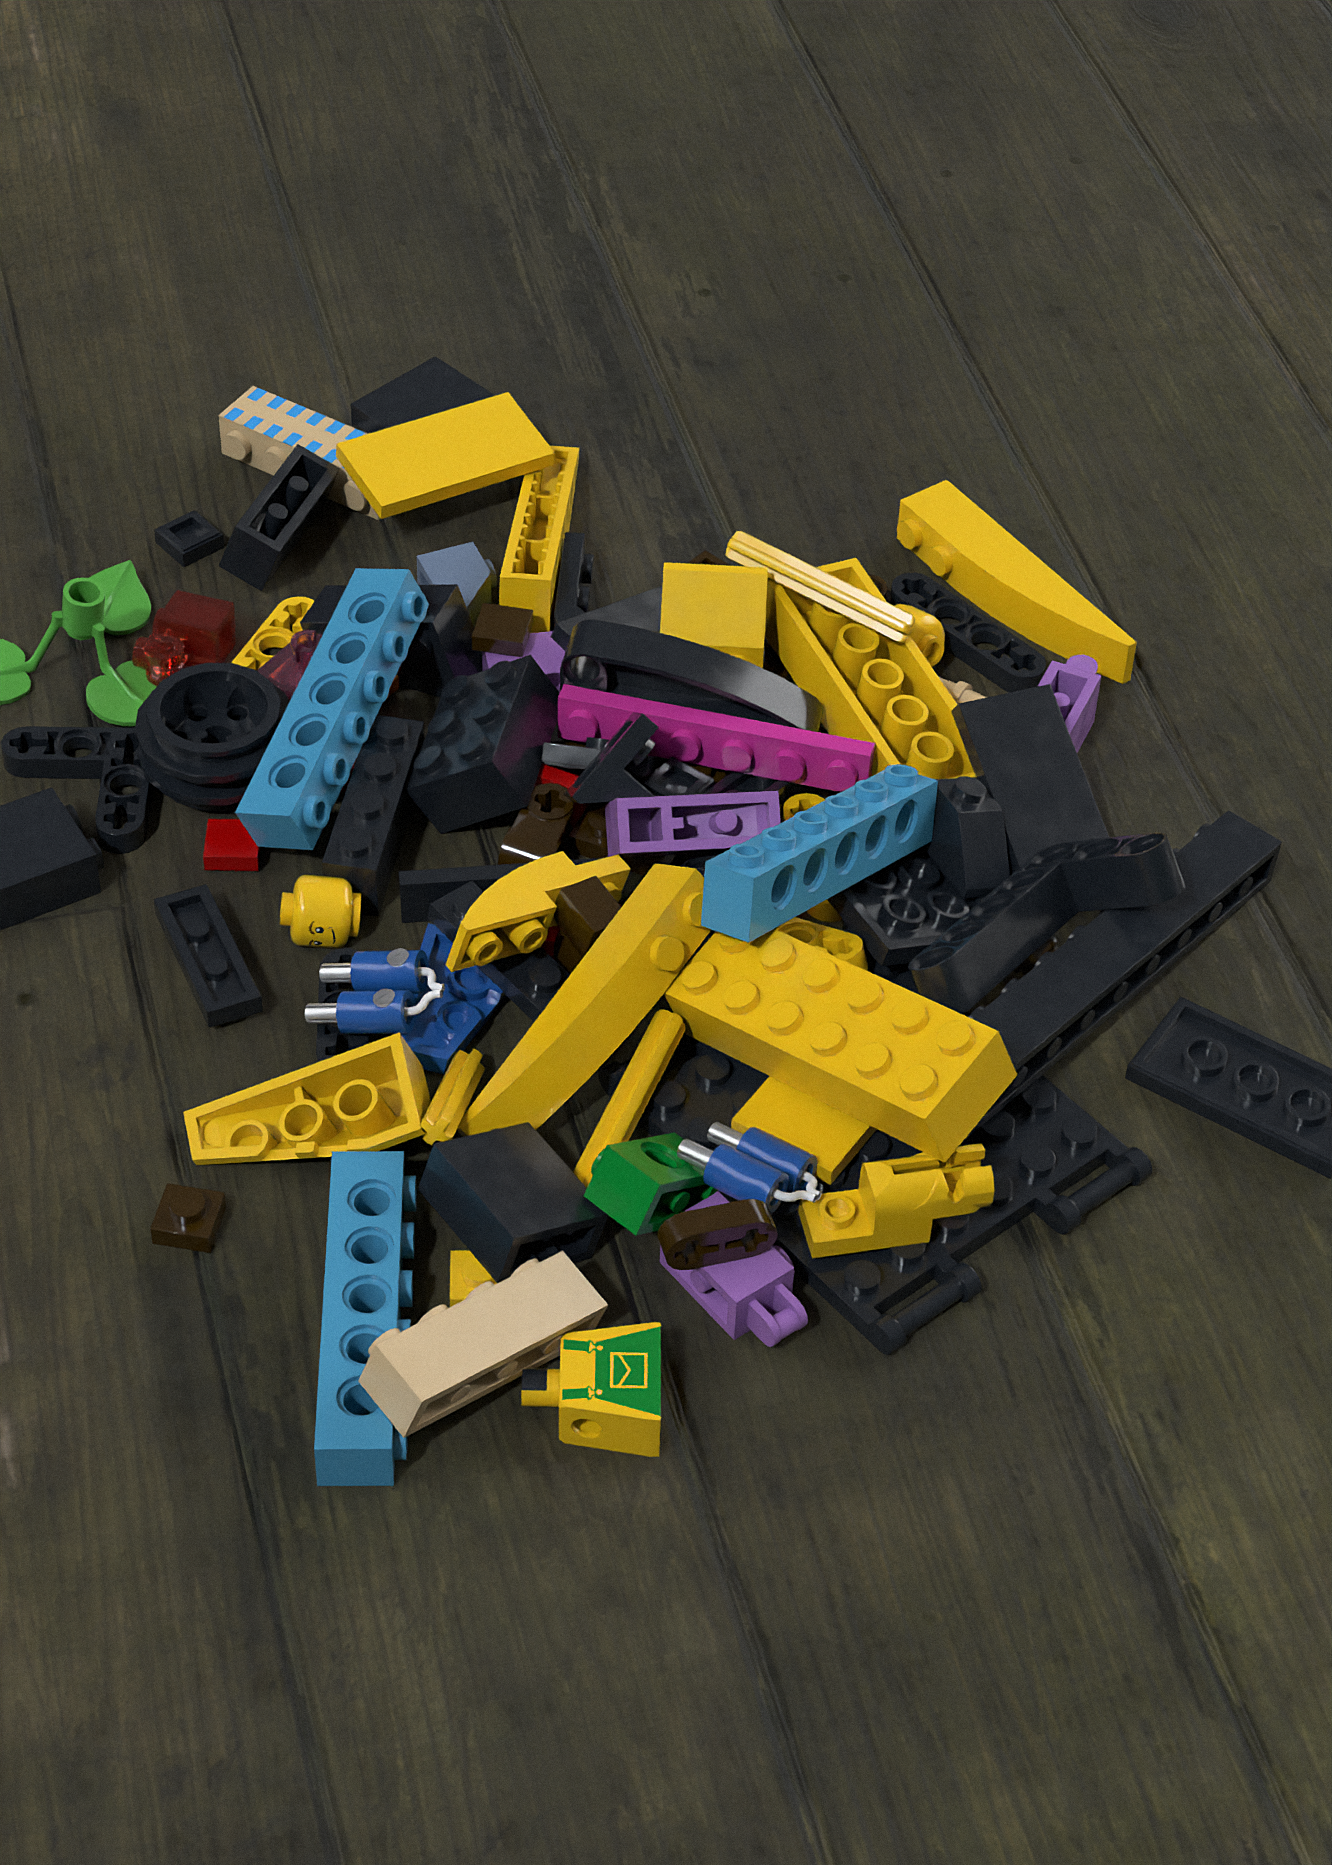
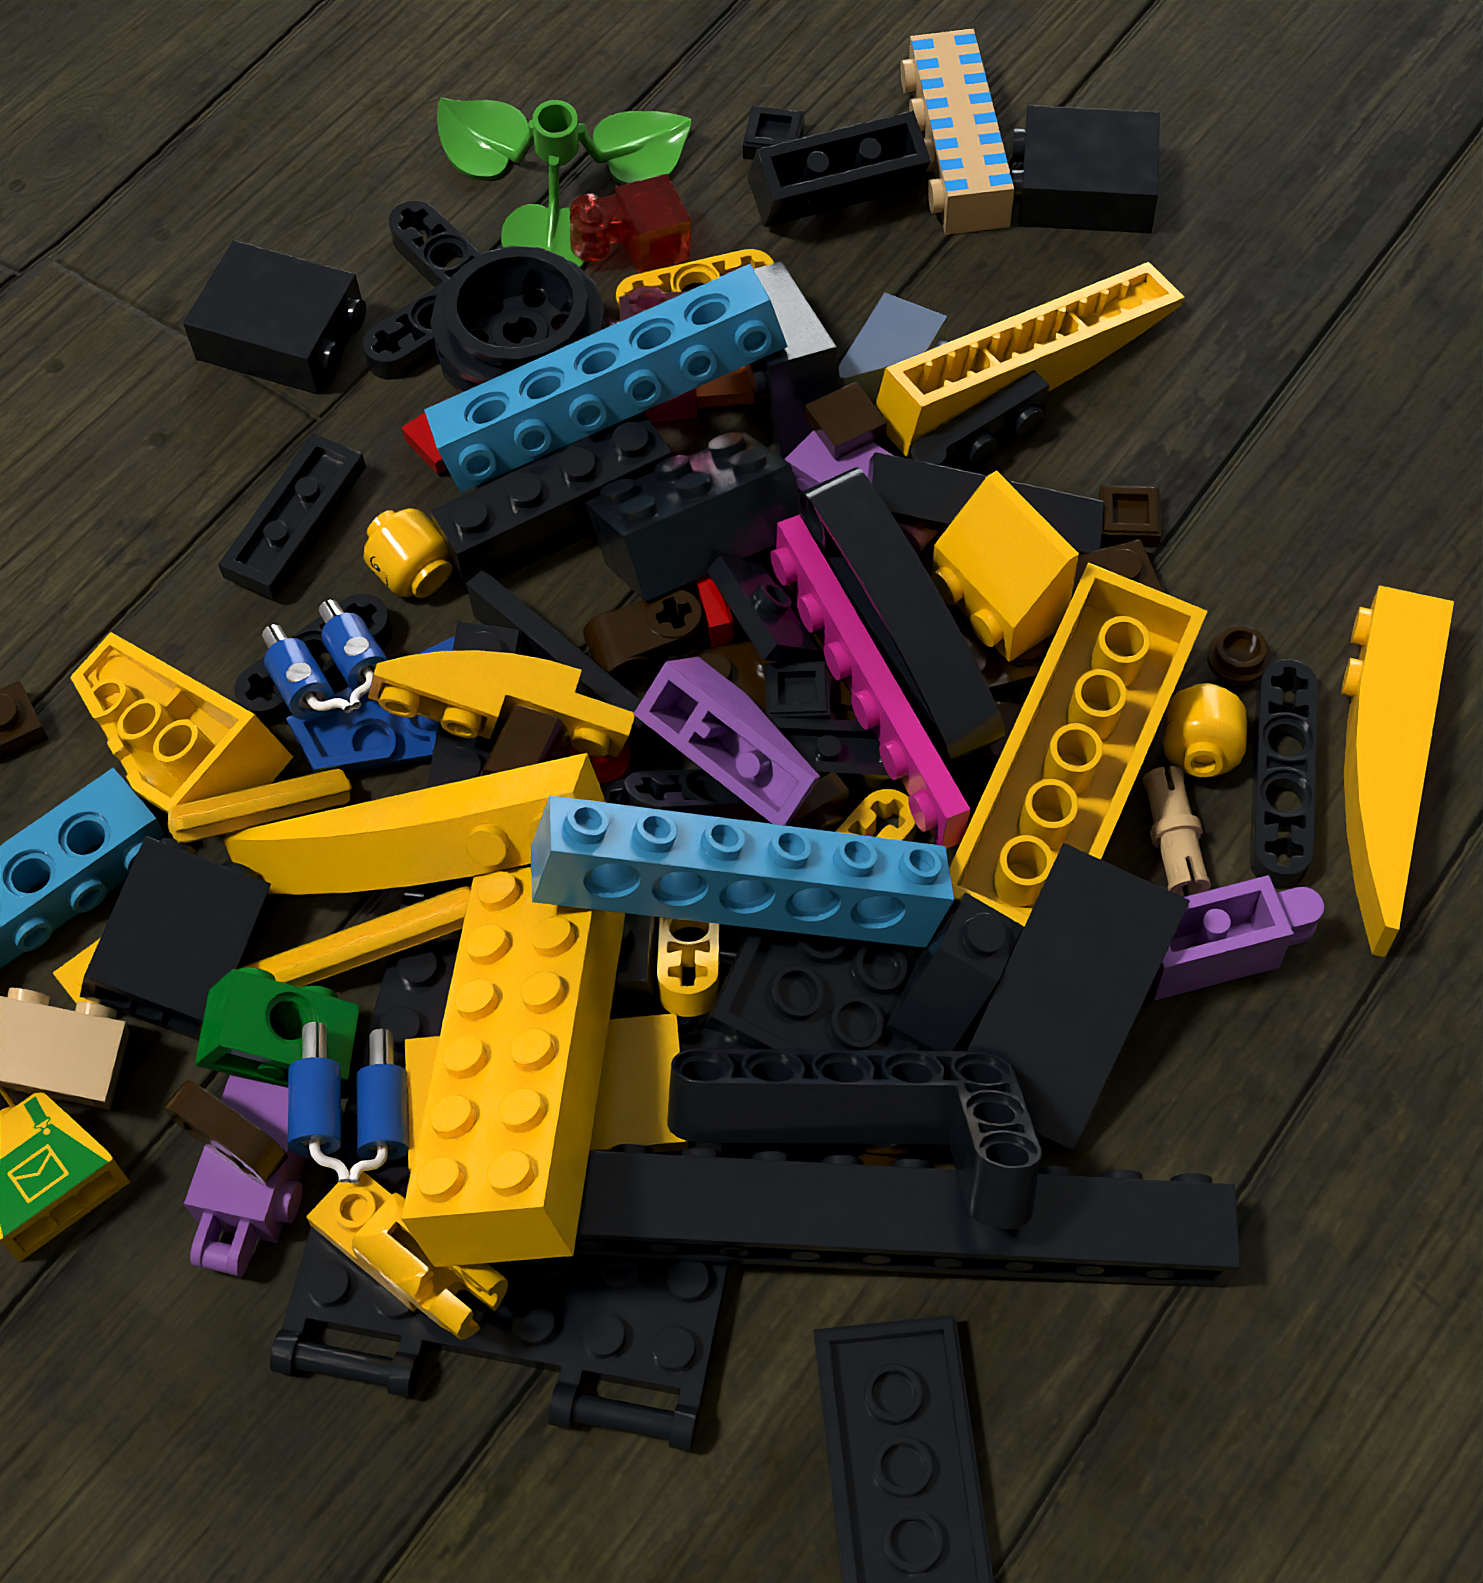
camera: 55 degrees right, 15 degrees up
yellow tile [336,392,555,519] -> none
black slope [563,712,659,804] -> none
yellow axle [725,531,915,643] -> none

